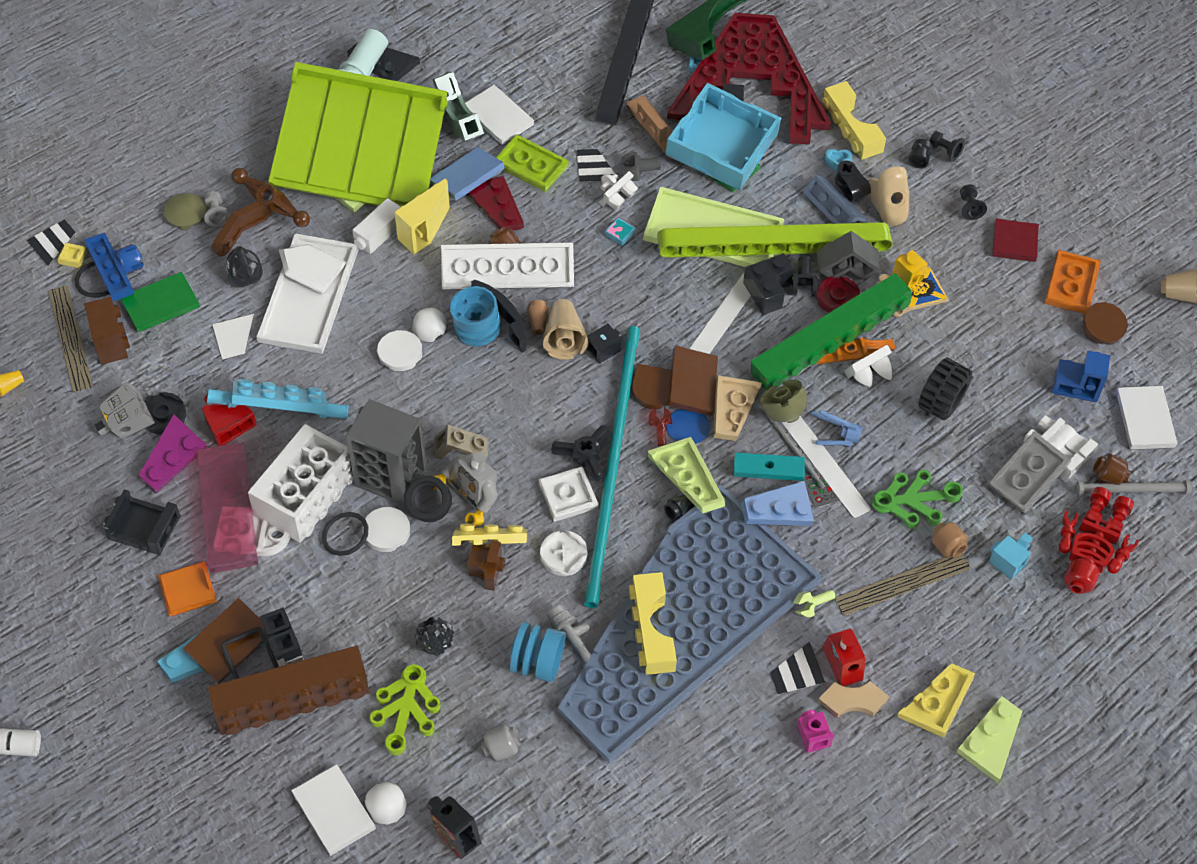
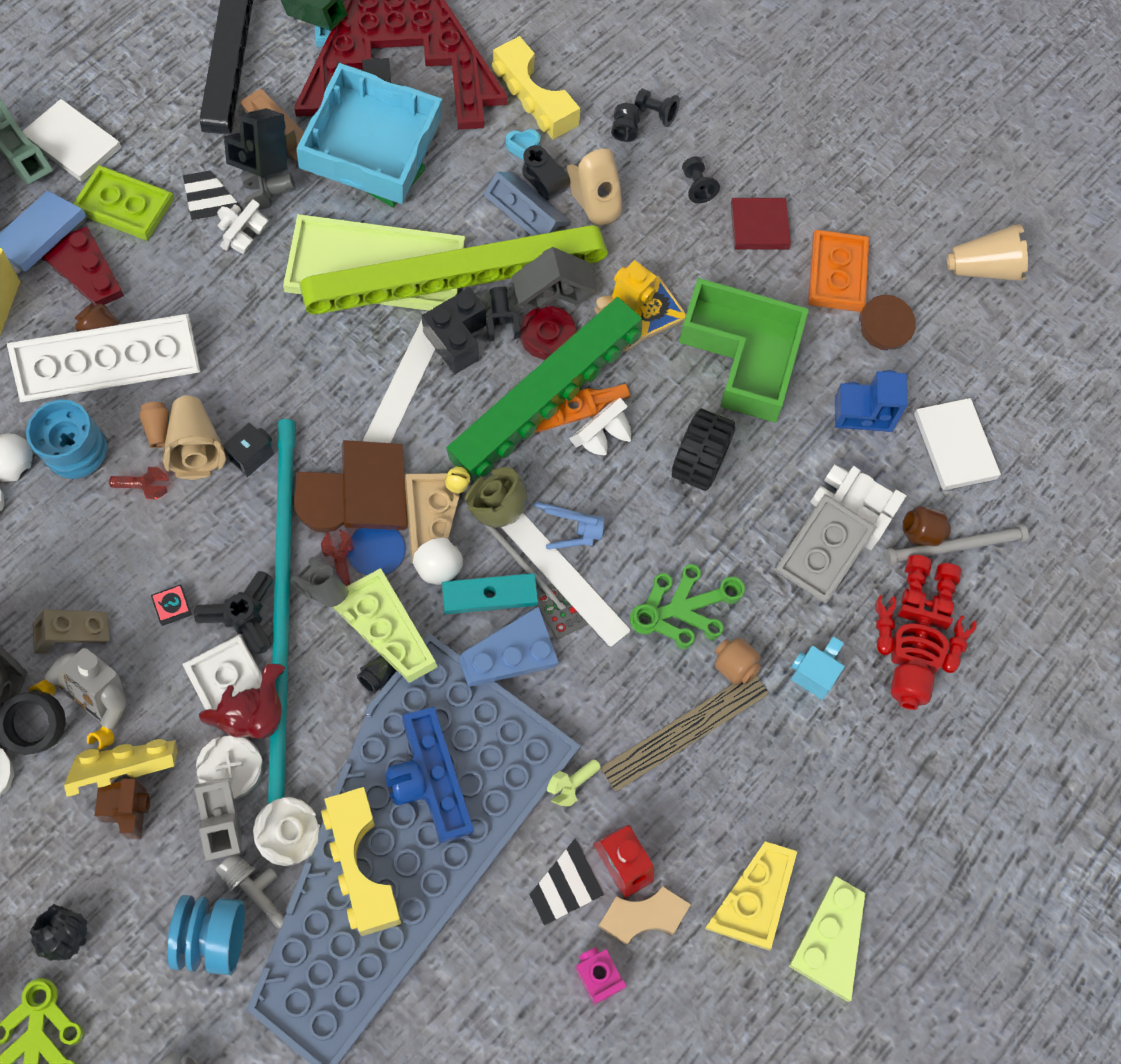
camera: 15 degrees left, 10 degrees up
black slope [471,279,526,353] -> none
tile [605,218,635,246] -> none
none -> clear red bar [109,467,169,500]
none -> tile [151,584,192,626]
none -> light grey brick [194,777,242,861]
none -> dark red piece [199,664,285,739]
none -> black brick [224,108,288,177]
none -> white tile [253,797,320,866]
none -> dark grey piece [290,557,349,607]
none -> blue plate [386,707,474,843]
none -> white hair [413,537,463,585]
none -> light yellow hinge [445,466,470,493]
none -> bright green piece [679,278,809,423]

